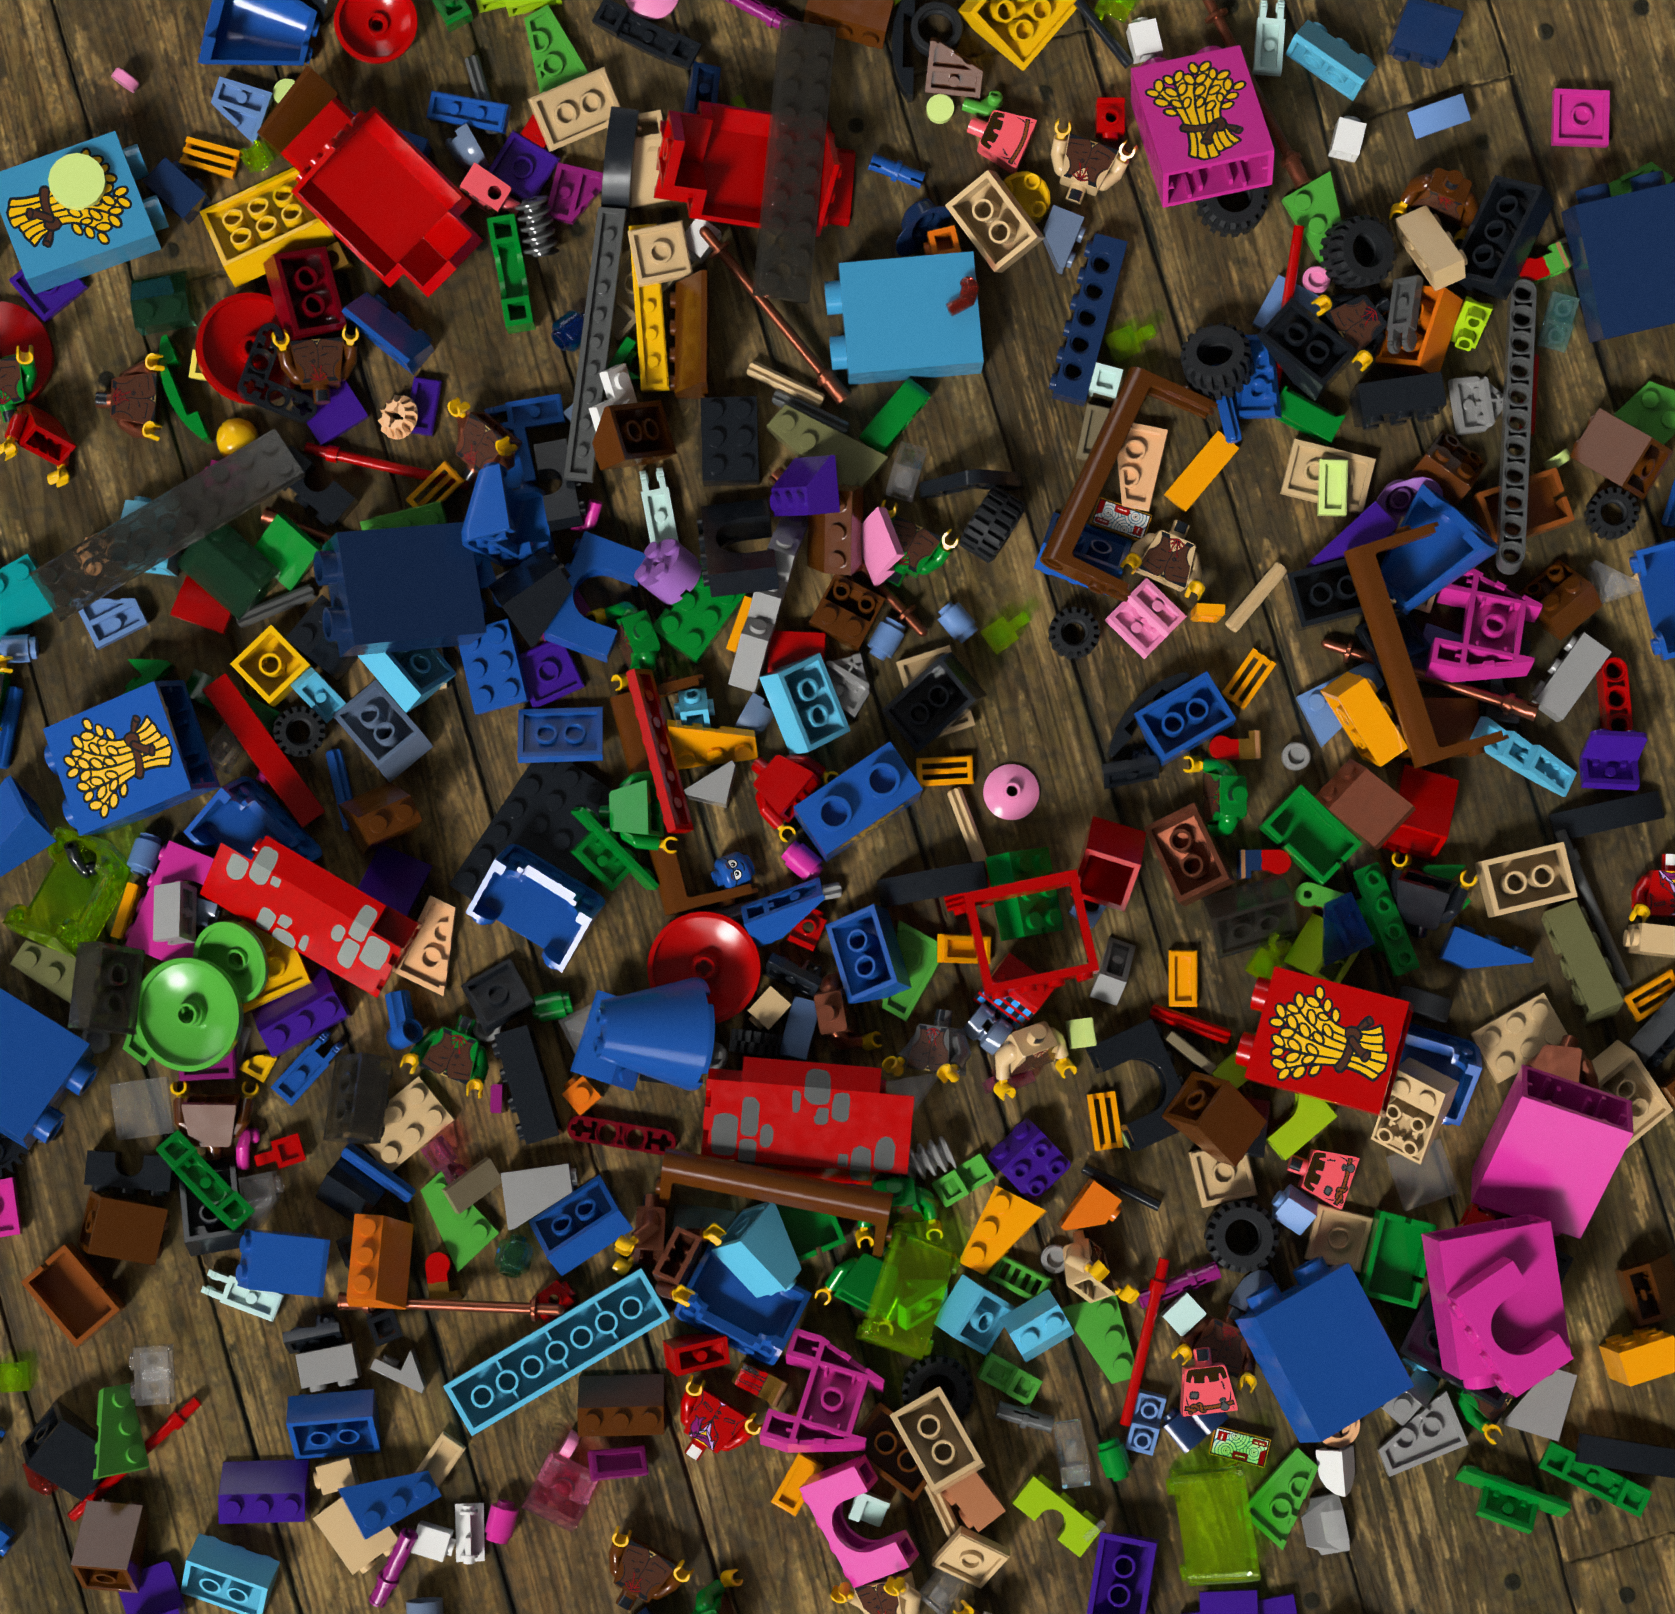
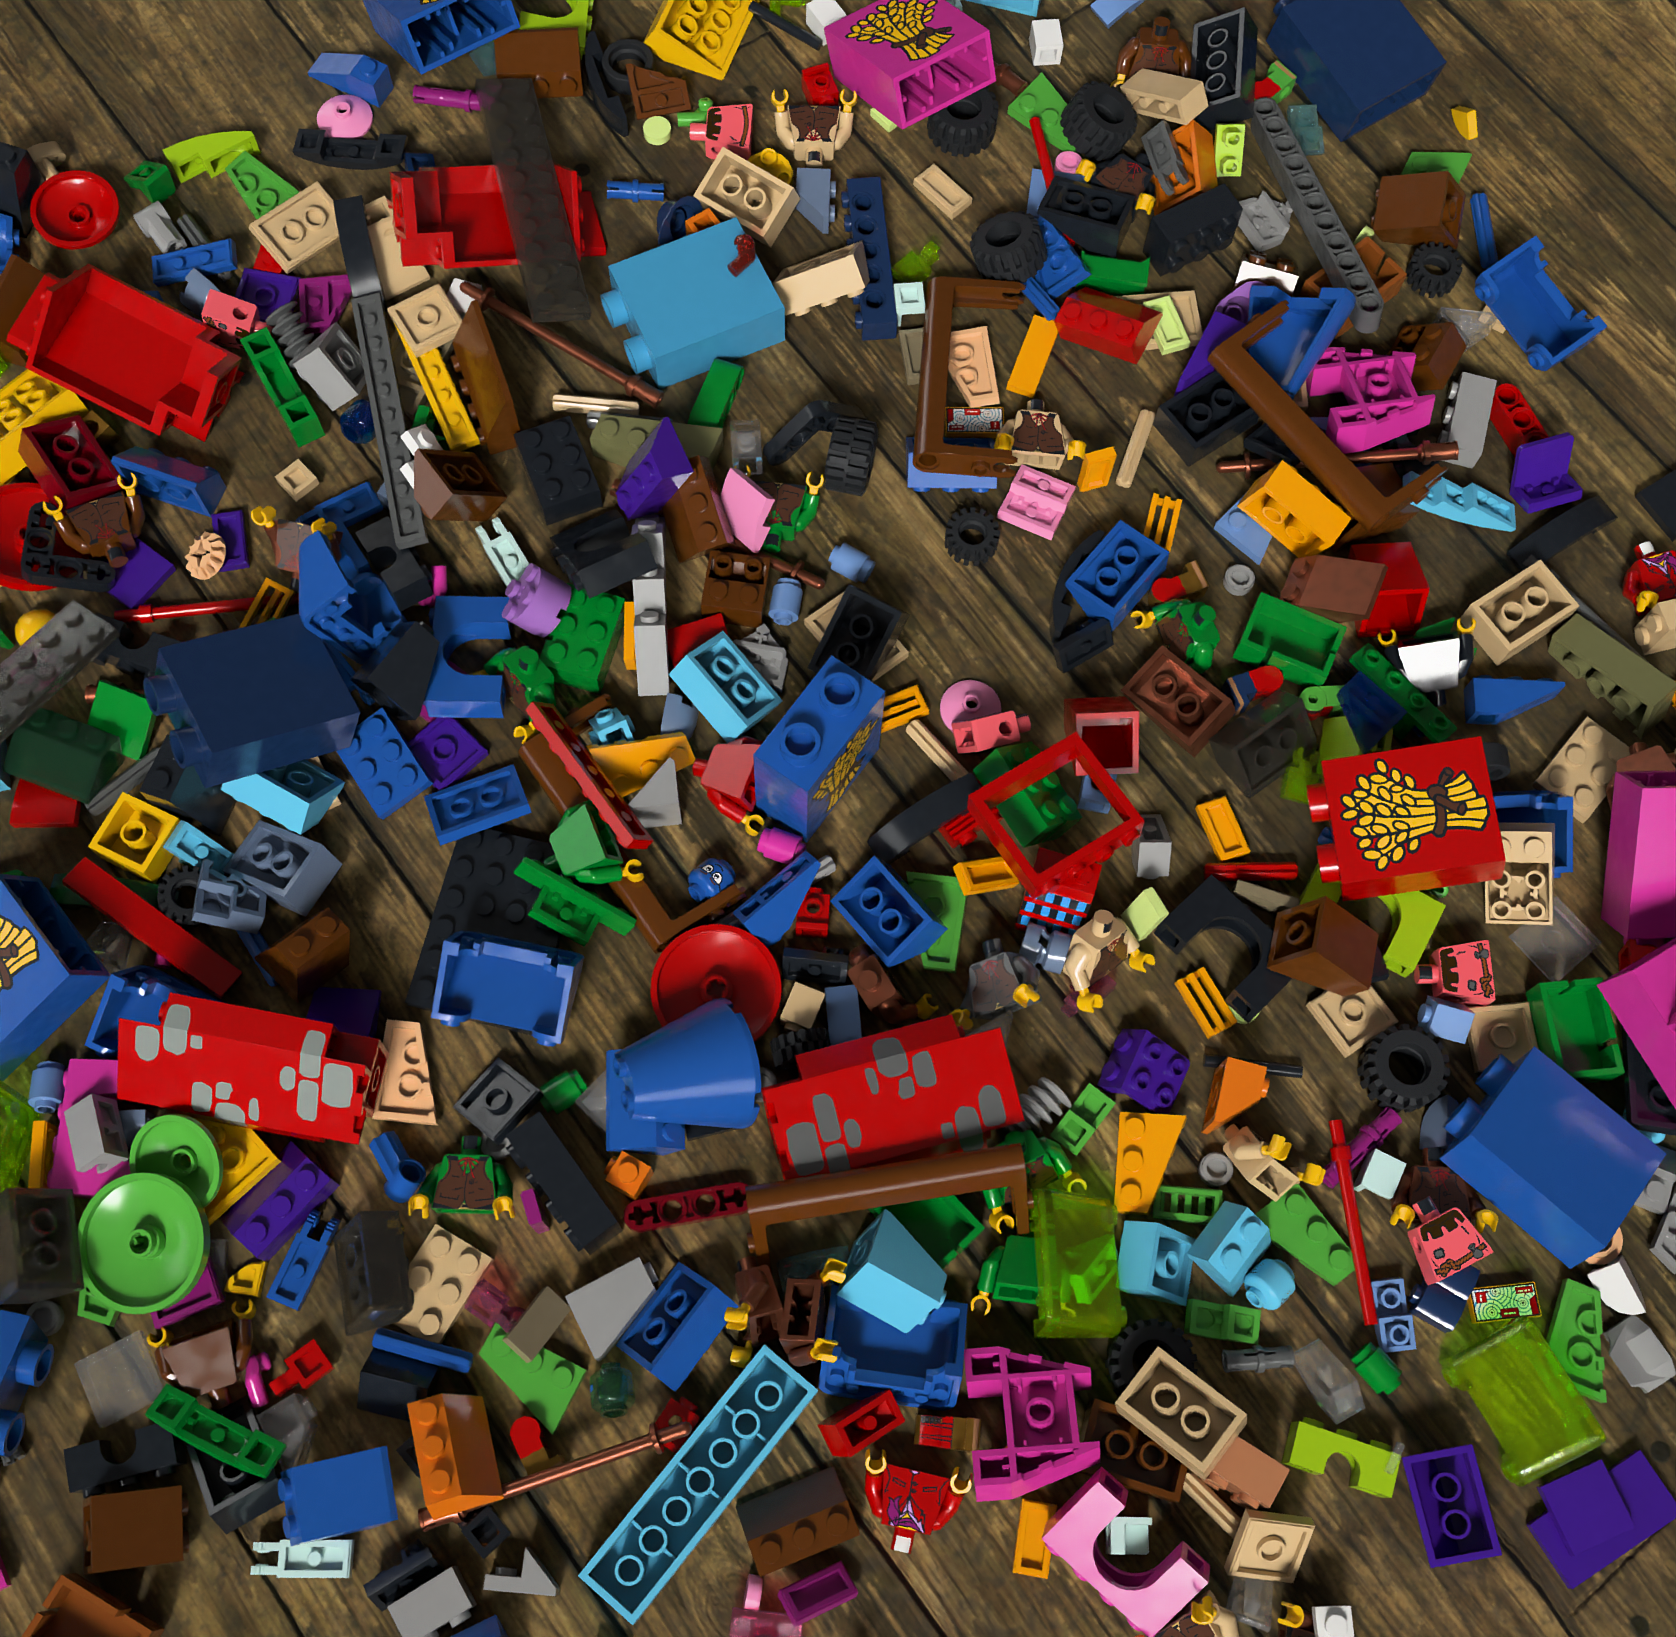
camera: 20 degrees left, 15 degrees down
clear neon green plate [980,611,1030,656] -> none
none -> light grey piece [133,201,187,254]
none -> sand blue slope [192,859,267,934]
none -> tan plate [275,459,319,502]
none -> light grey slope [293,322,366,411]
none -> tan slope [773,241,870,316]
none -> tan tile [913,164,973,220]
none -> coral torso [951,710,1031,754]
none -> red slope [1054,287,1163,365]
none -> medium azure head [1244,1258,1295,1310]

